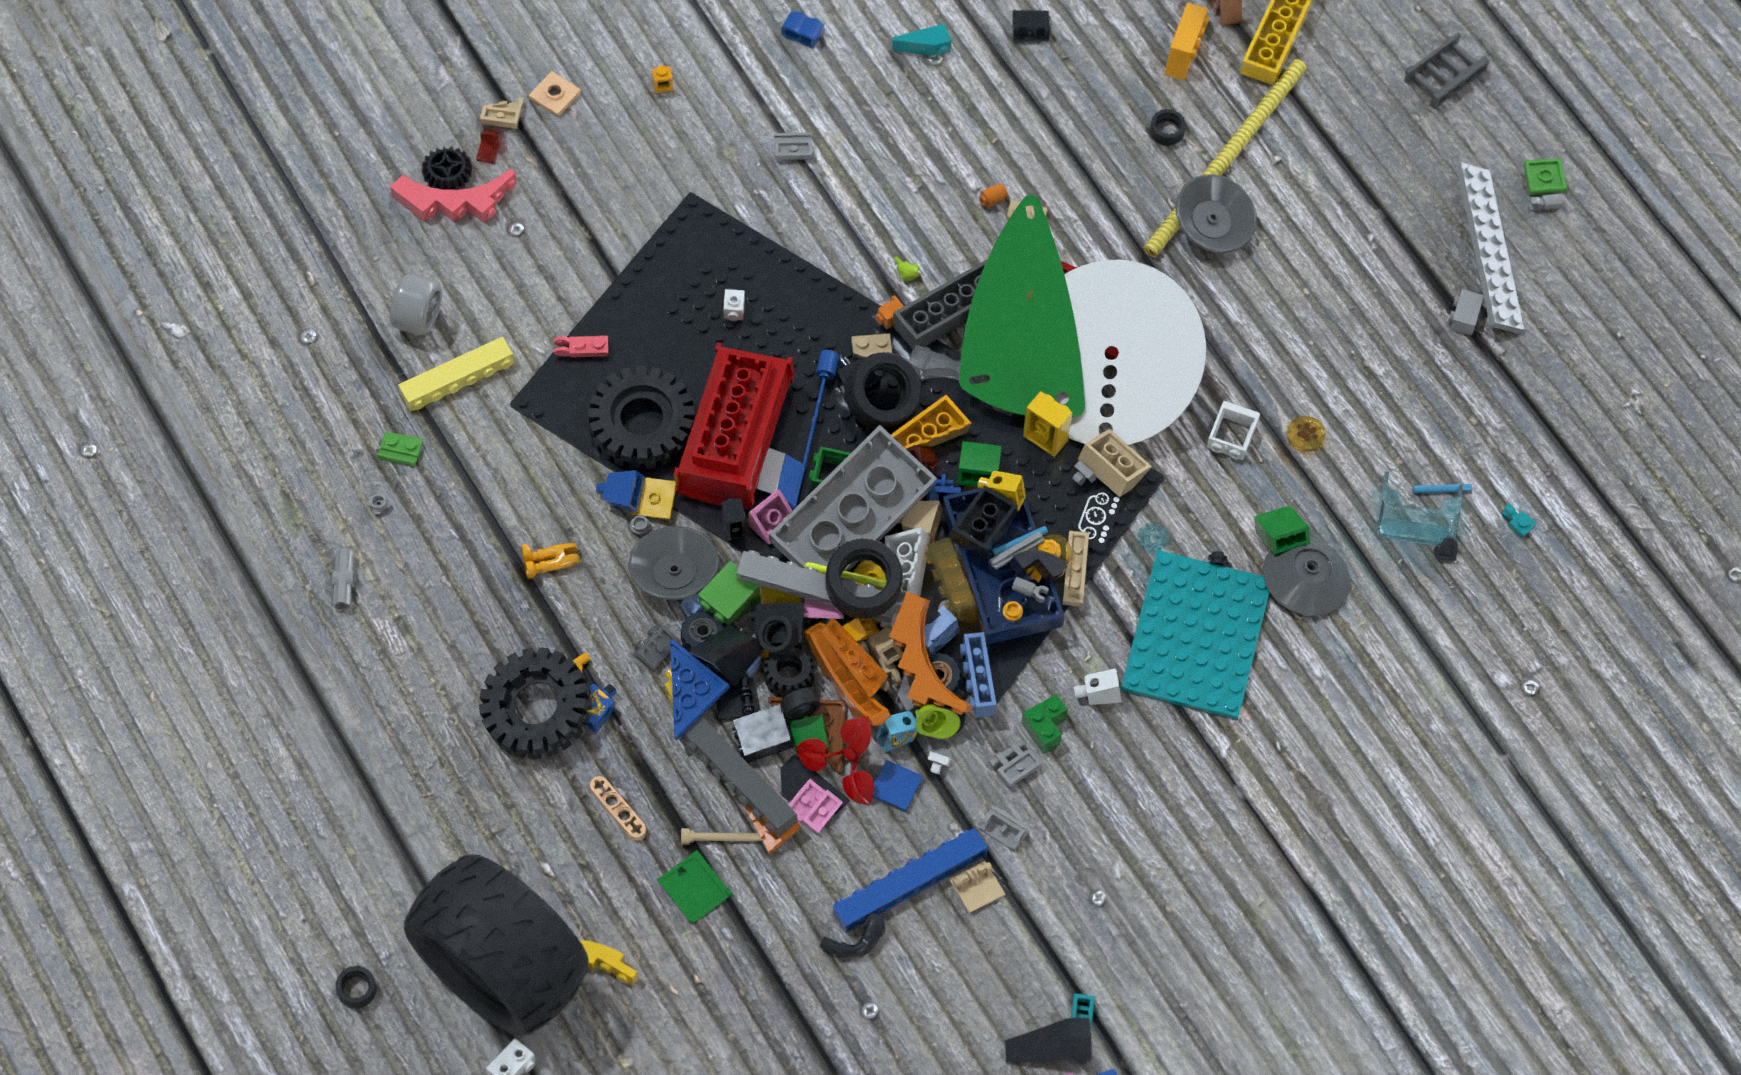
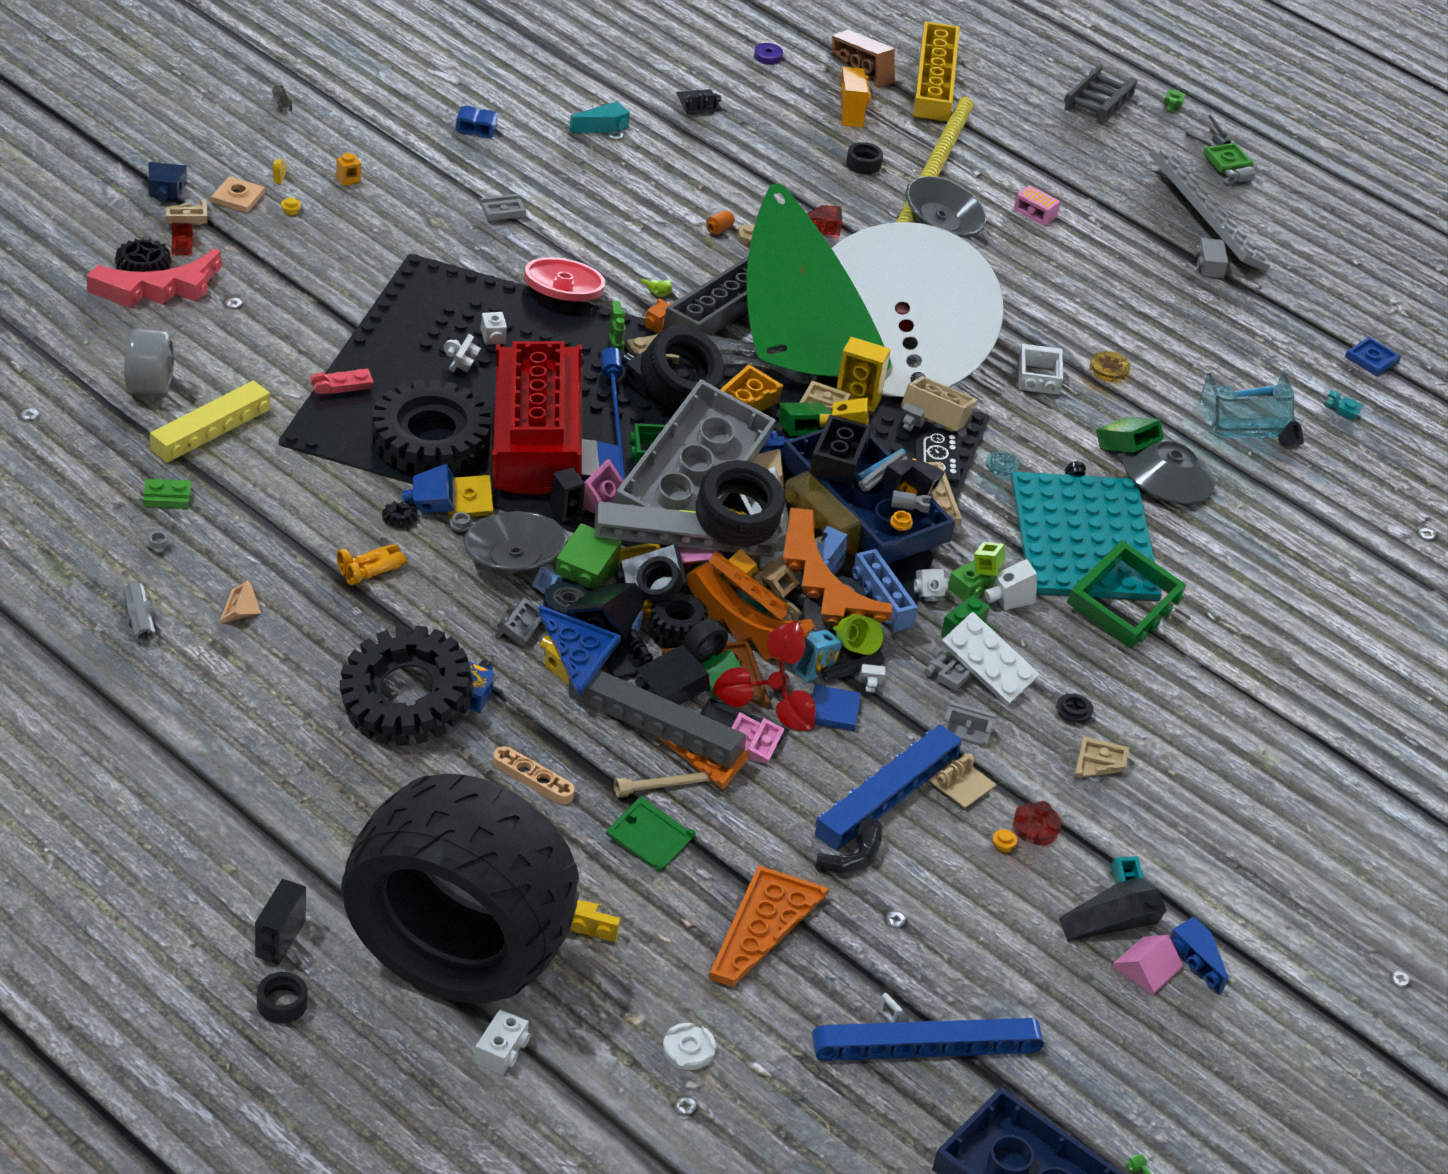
camera: 20 degrees left, 20 degrees down
none -> dark blue torso [148,162,187,202]
none -> light nougat slope [220,580,261,623]
none -> black brick [255,878,306,965]
none -> yellow tile [273,159,287,184]
none -> yellow plate [281,197,301,215]
none -> black gear [382,501,418,528]
none -> white hips [443,334,481,372]
none -> coral dish [524,257,605,301]
none -> bright green plate [609,301,626,352]
none -> orange wing [709,865,829,987]
none -> tan wing [800,381,851,413]
none -> clear red slope [807,205,842,236]
none -> black axle [822,652,885,682]
none -> white brick [914,569,948,601]
none -> white plate [940,612,1040,706]
none -> bright green brick [948,560,1001,602]
none -> lime brick [974,542,1006,576]
none -> light orange plate [992,829,1017,852]
none -> clear red plate [1012,801,1062,845]
none -> bright pink brick [1014,185,1061,226]
none -> black gear [1056,694,1094,723]
none -> green window [1066,540,1186,649]
none -> tan wing [1074,736,1129,779]
none -> bright green plate [1164,89,1186,112]
none -> dark grey plant [1186,115,1231,147]
none -> blue tile [1345,337,1401,376]

